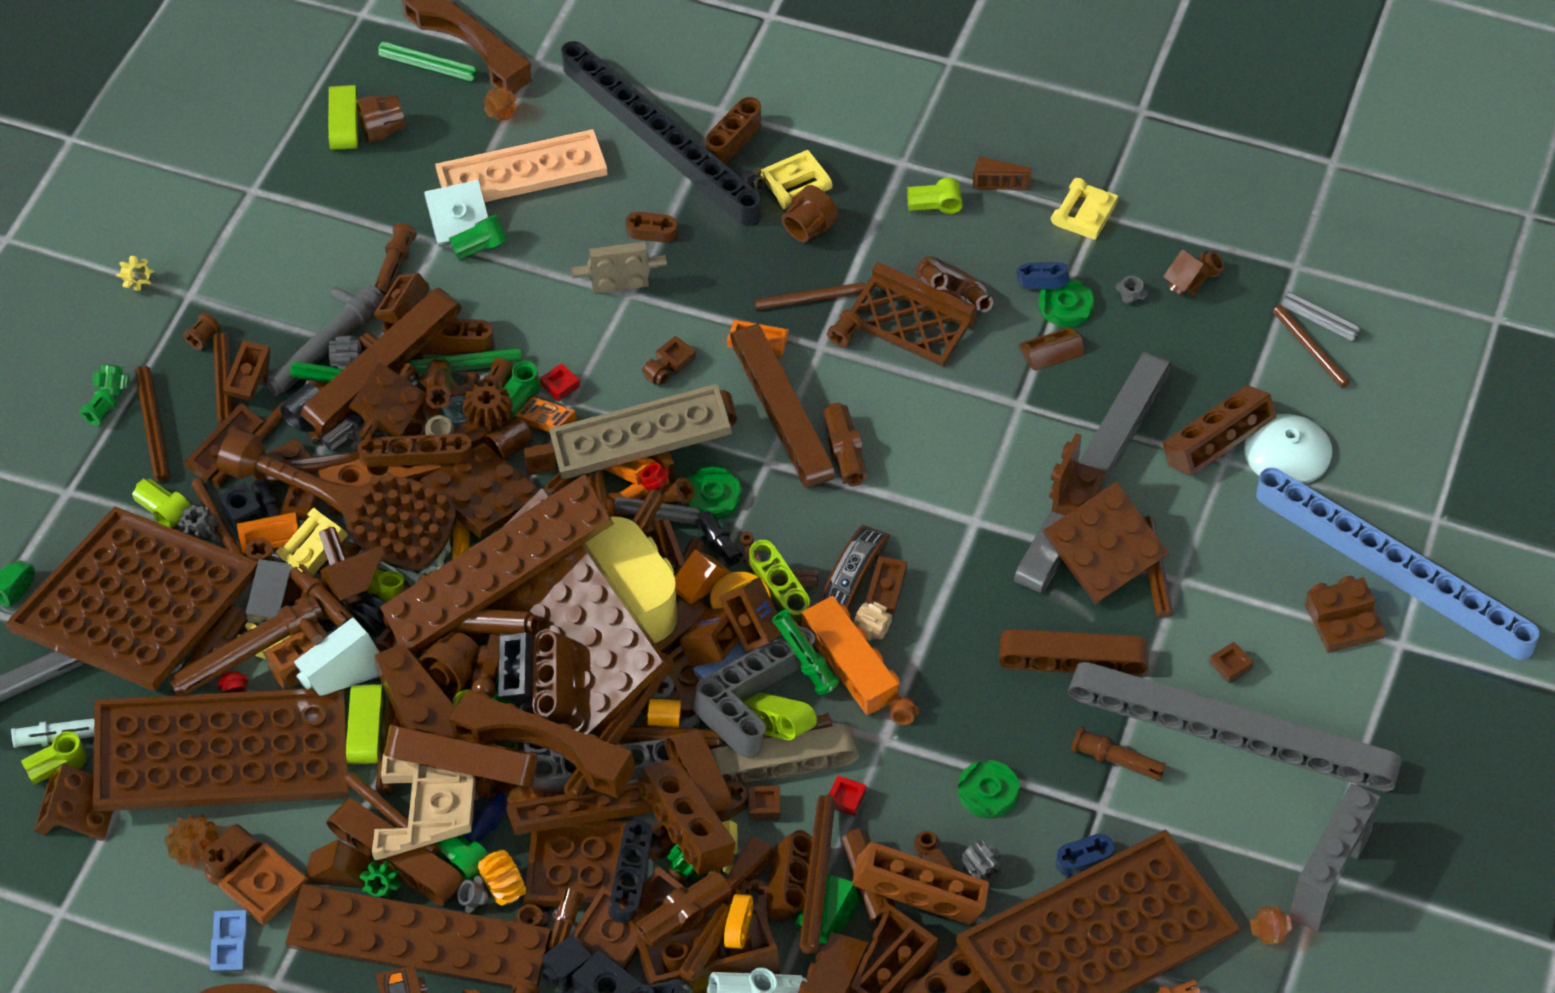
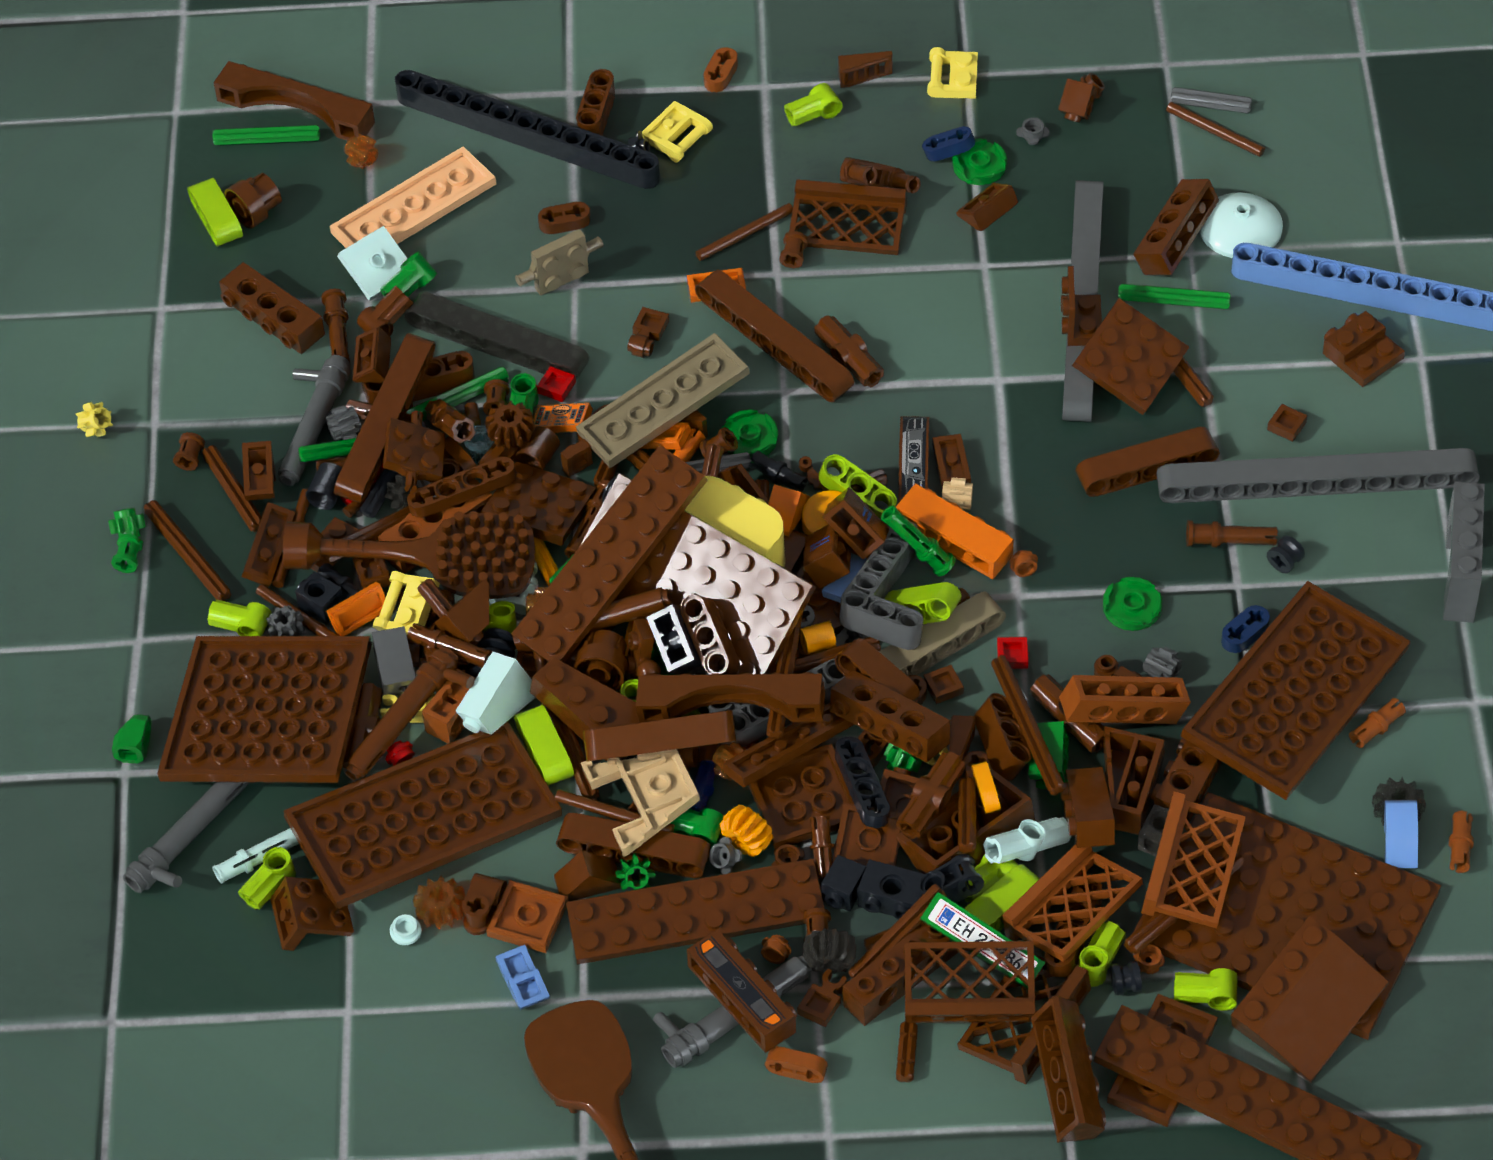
camera: 20 degrees left, 0 degrees up
reddish brown bush [245,538,275,562] -> none
dark tan plate [425,415,454,435] -> none
red plate [640,463,669,490] -> none
reddish brown piece [781,185,839,243] -> none
clear orange gear [1250,906,1292,944] -> none
none -> reddish brown brick [219,262,325,354]
none -> reddish brown piece [357,285,414,336]
none -> light aqua plate [390,914,422,945]
none -> clear smoke beam [405,292,590,380]
none -> dark orange beam [703,47,738,92]
none -> green axle [1118,283,1231,309]
none -> black wheel [1267,536,1305,573]

